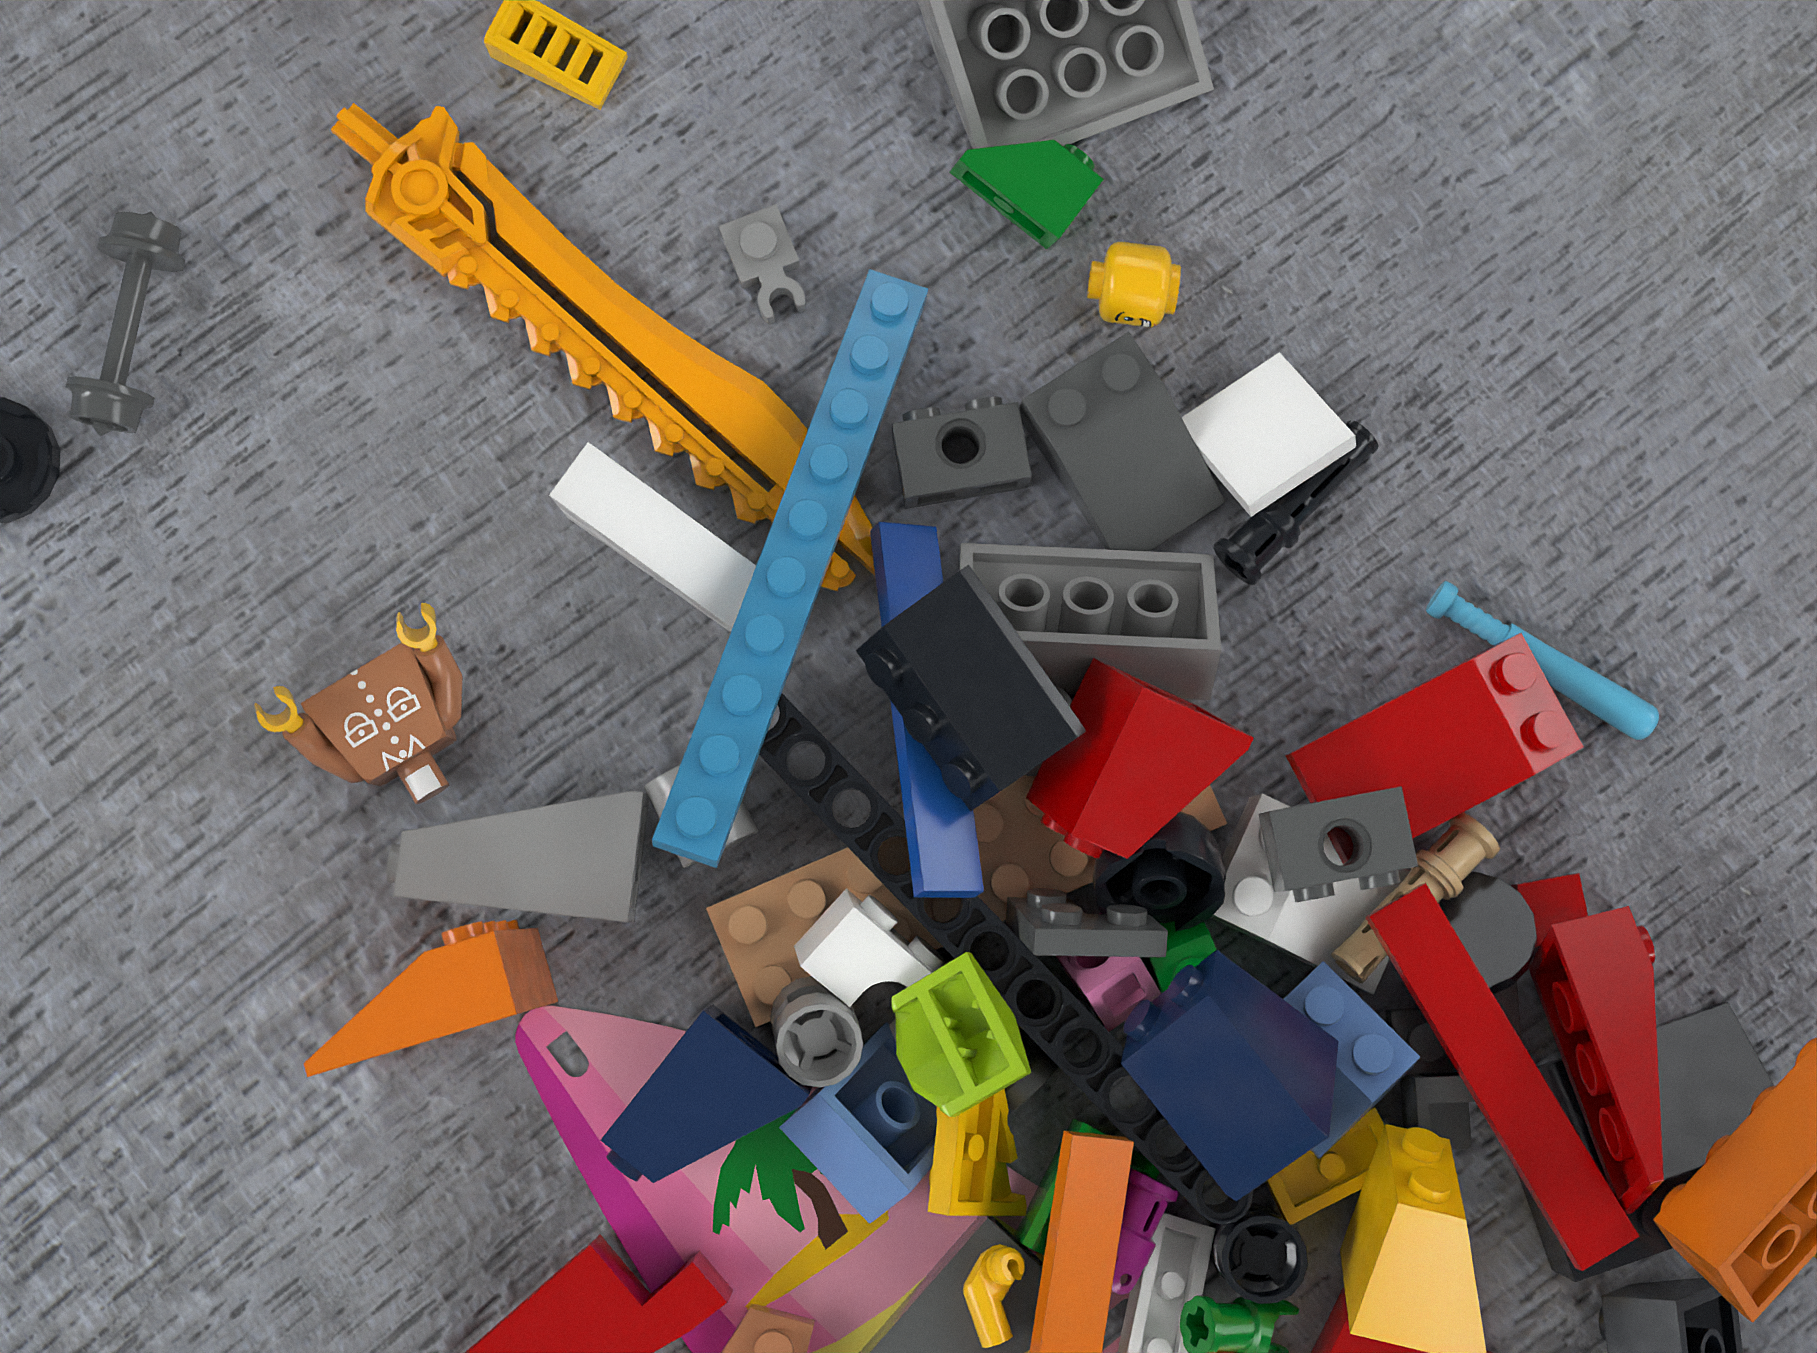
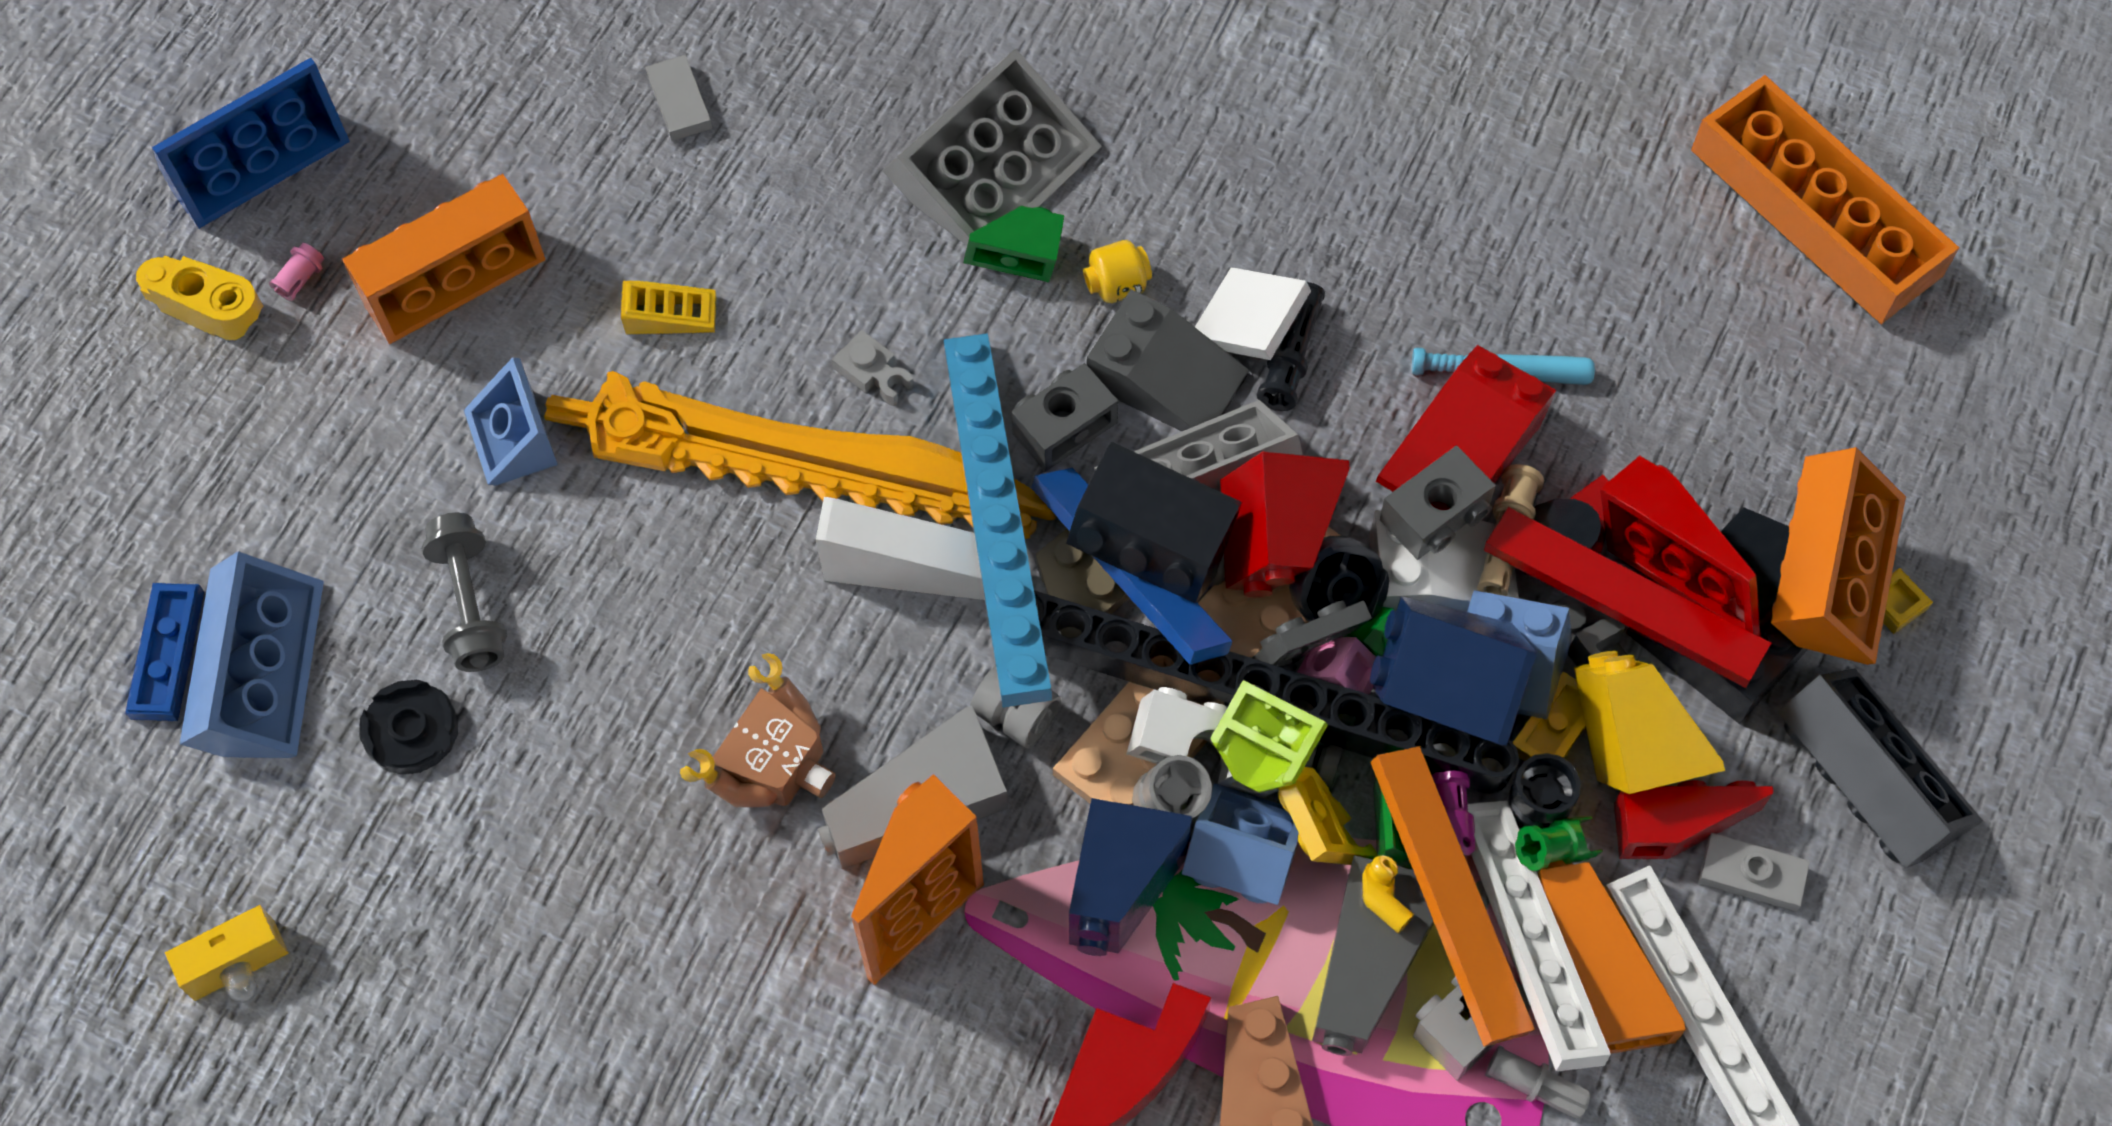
camera: 20 degrees left, 20 degrees down
none -> medium blue slope [464,357,558,486]
none -> dark tan wing [1036,528,1130,638]

